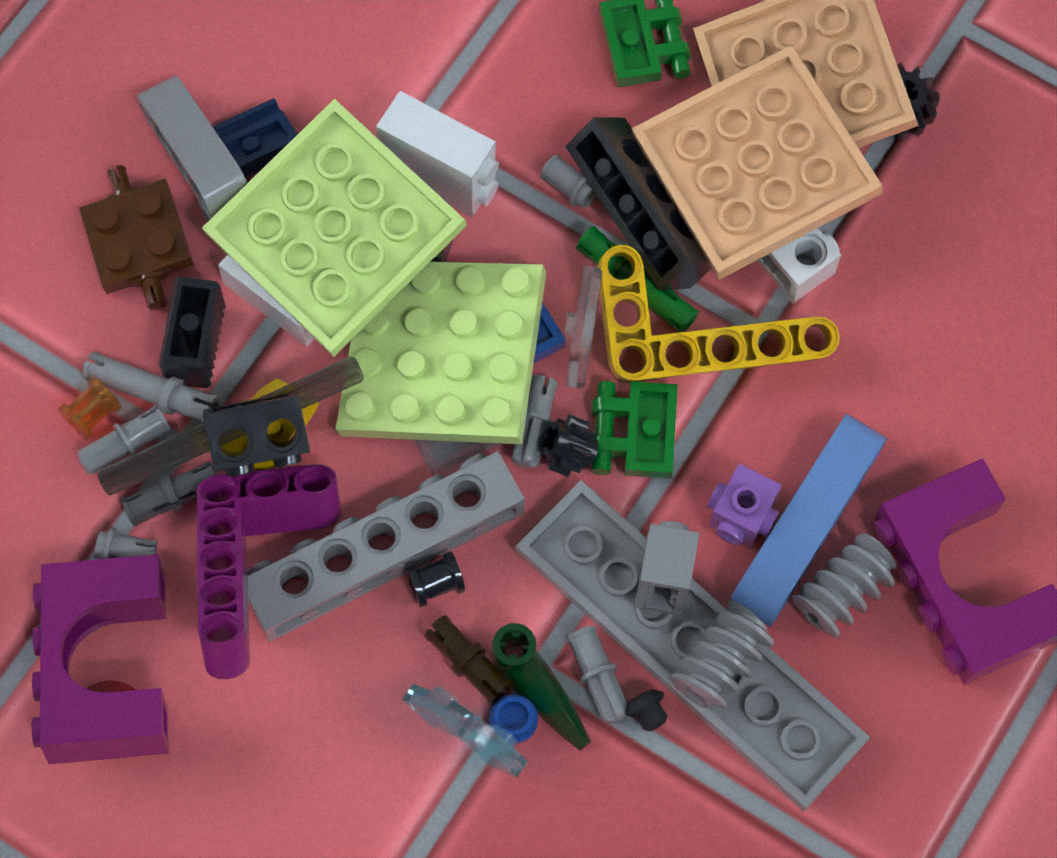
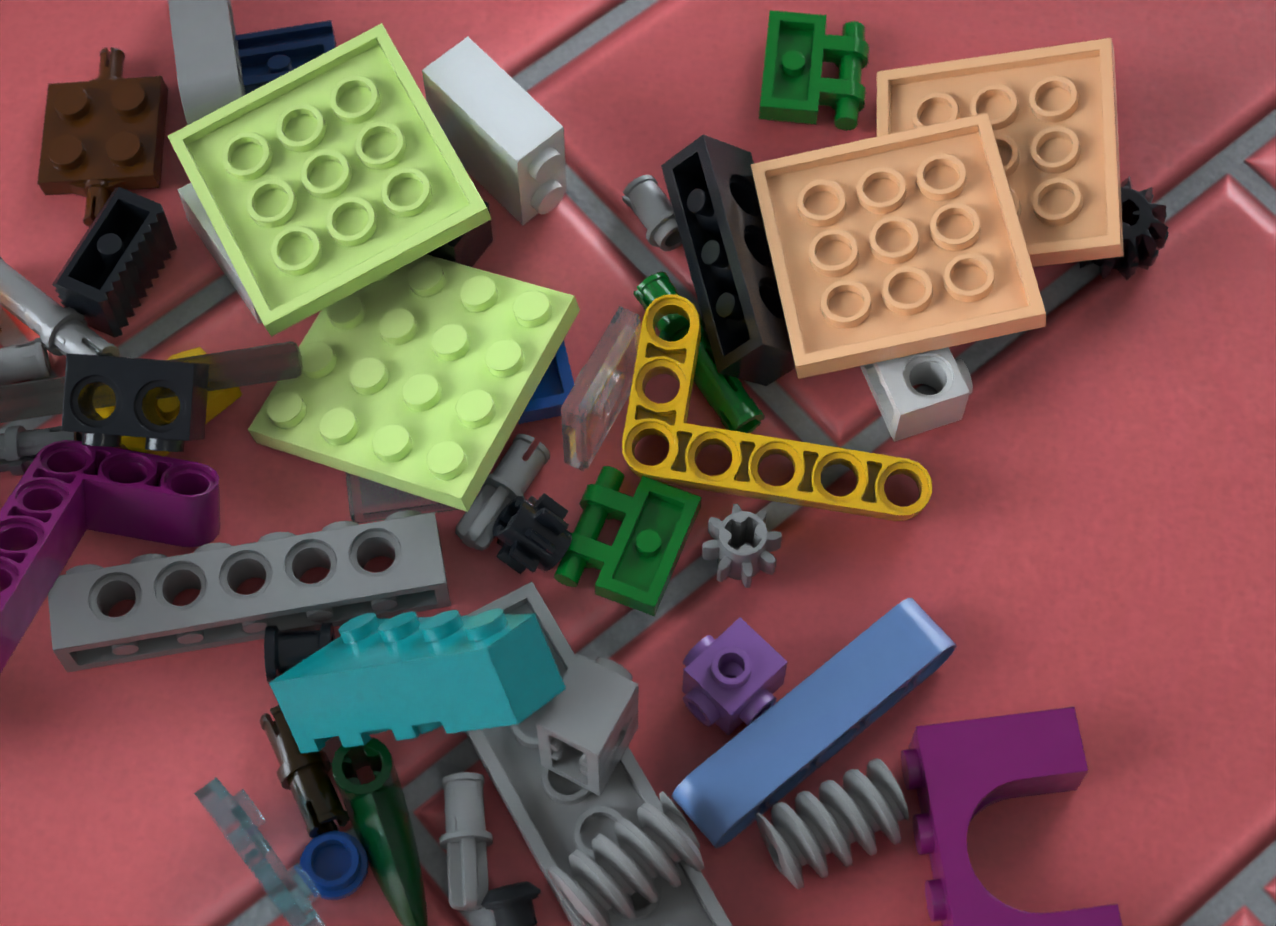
camera: 20 degrees right, 5 degrees down
none -> teal wedge [269,609,566,754]
none -> light grey gear [702,503,782,588]

